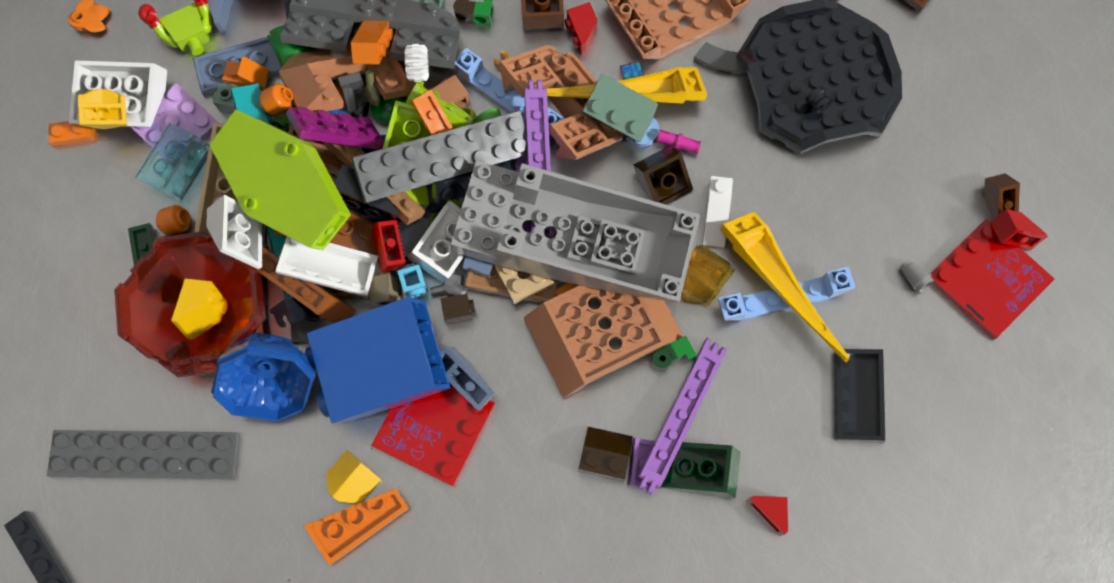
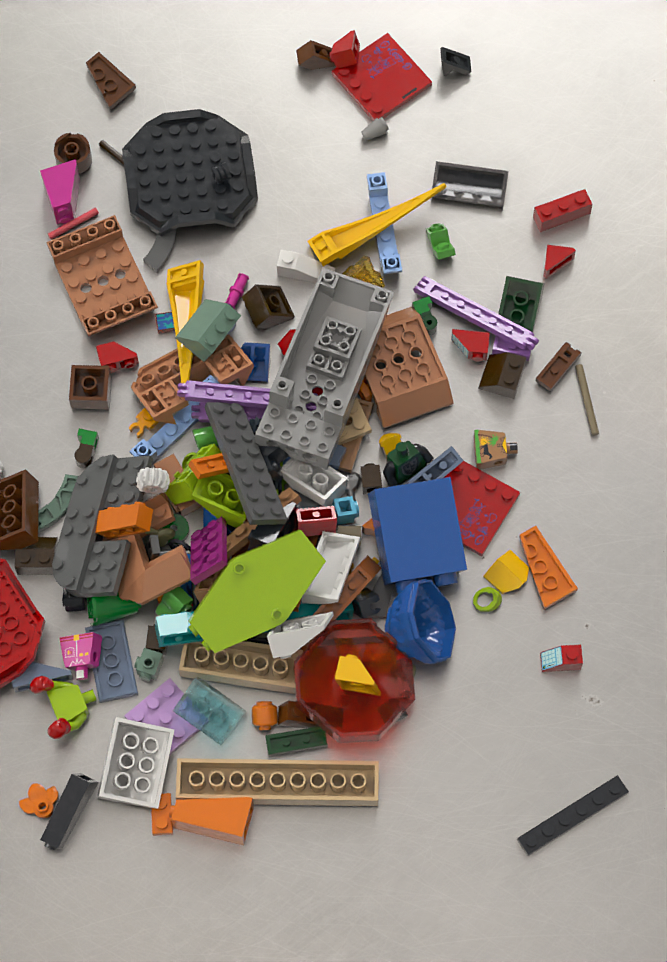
camera: 85 degrees left, 5 degrees down
dark grey plate [47,430,239,480] -> none
yellow slope [78,89,127,129] -> none
orange slope [222,57,270,90] -> none
orange head [259,83,293,116] -> none
none -> black slope [40,773,99,850]
none -> dark pink torso [60,632,102,680]
none -> orange slope [169,797,254,846]
none -> tan brick [176,758,379,806]
none -> blue slope [241,342,271,382]
none -> yellow tile [379,433,402,459]
none -> torso [383,441,434,487]
none -> bright green slope [425,223,456,260]
none -> black slope [440,47,472,76]
none -> red slope [451,329,490,362]
none -> lime piece [473,587,502,612]
none -> medium nougat torso [474,430,518,470]
none -> red brick [533,189,593,233]
none -> reddish brown plate [535,342,582,392]
none -> red slope [540,644,583,672]
none -> dark tan bar [575,364,599,436]

